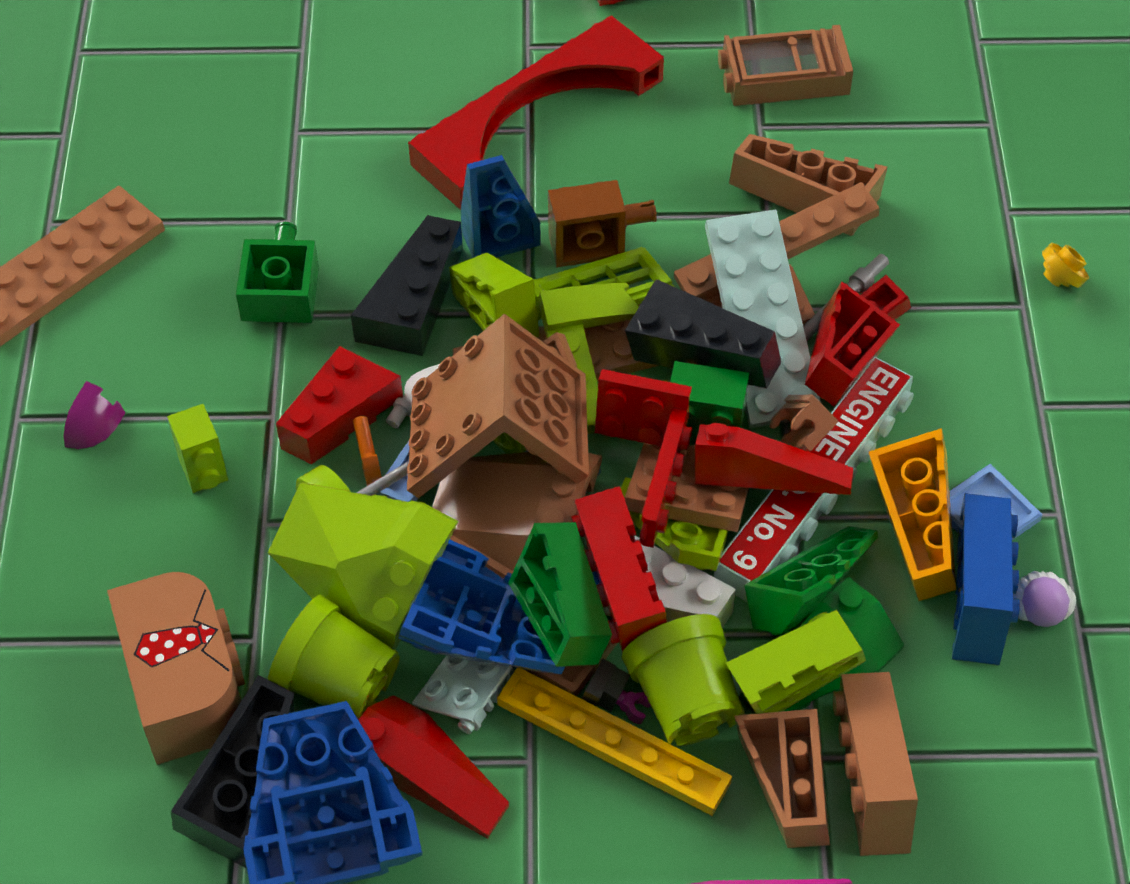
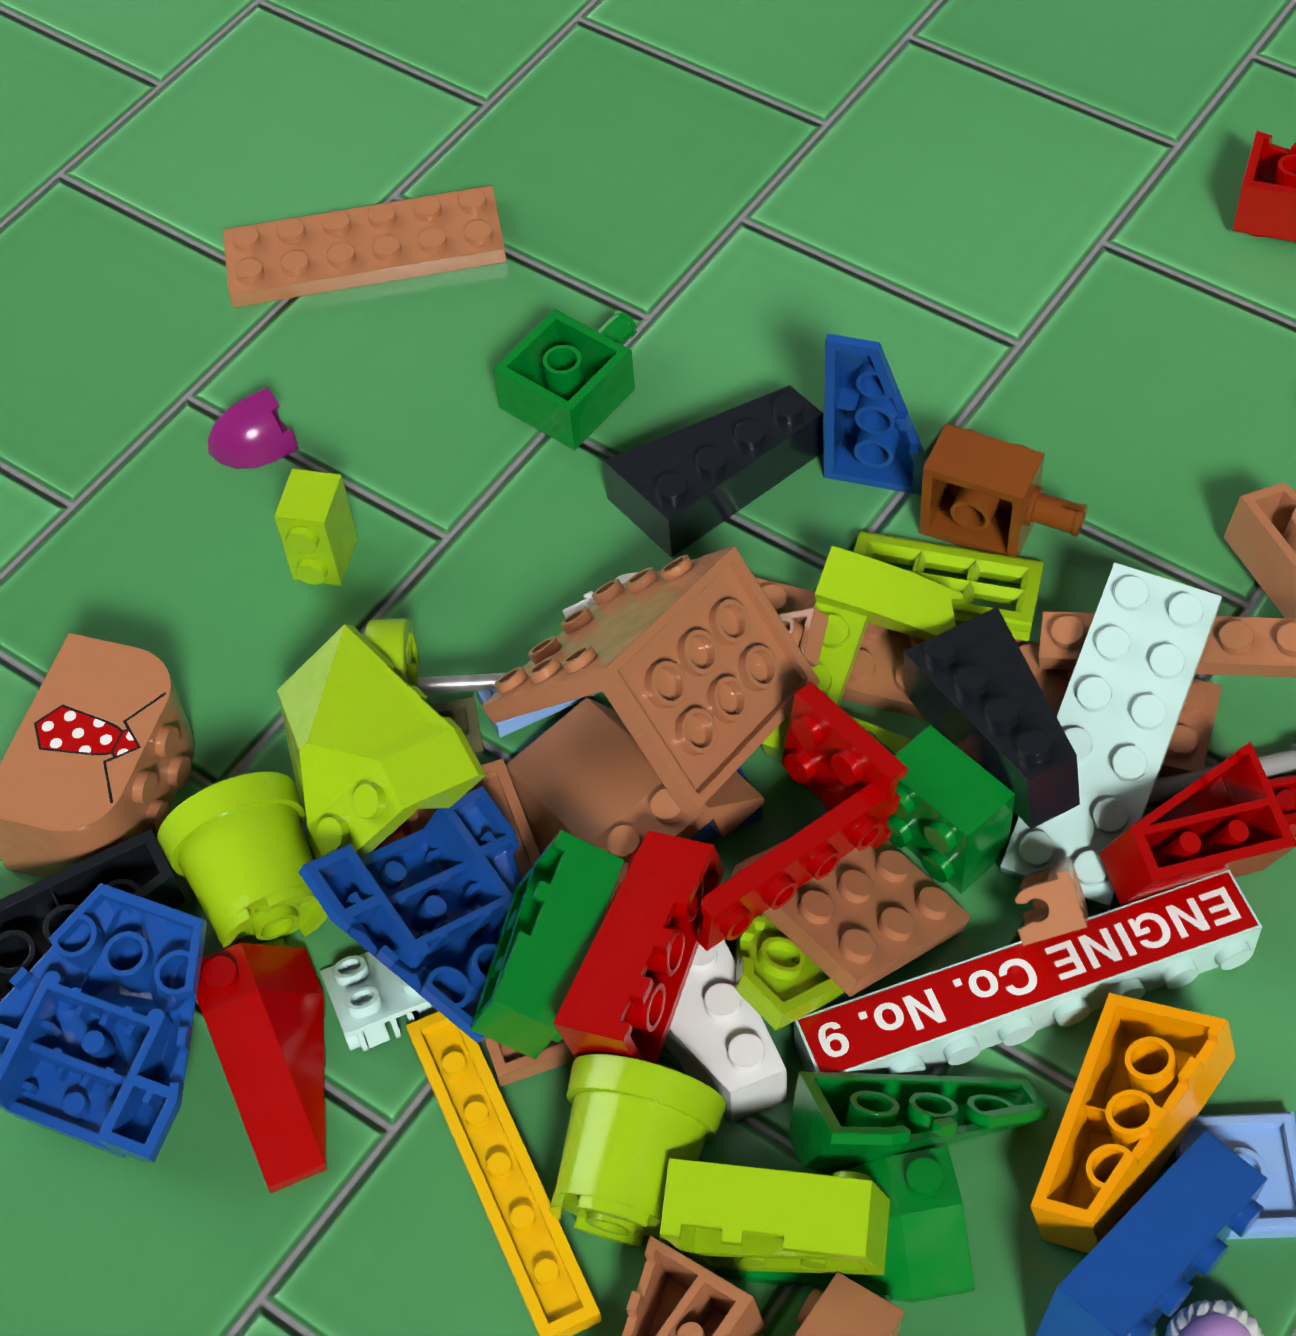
camera: 40 degrees right, 0 degrees up
red wedge [276,346,403,465] -> none
orange bar [353,416,382,486] -> none
red arch [408,15,664,210] -> none
lime wedge [449,253,541,337] -> none
pearl dark grey piece [582,659,651,724] -> none
red wedge [695,423,853,495] -> none

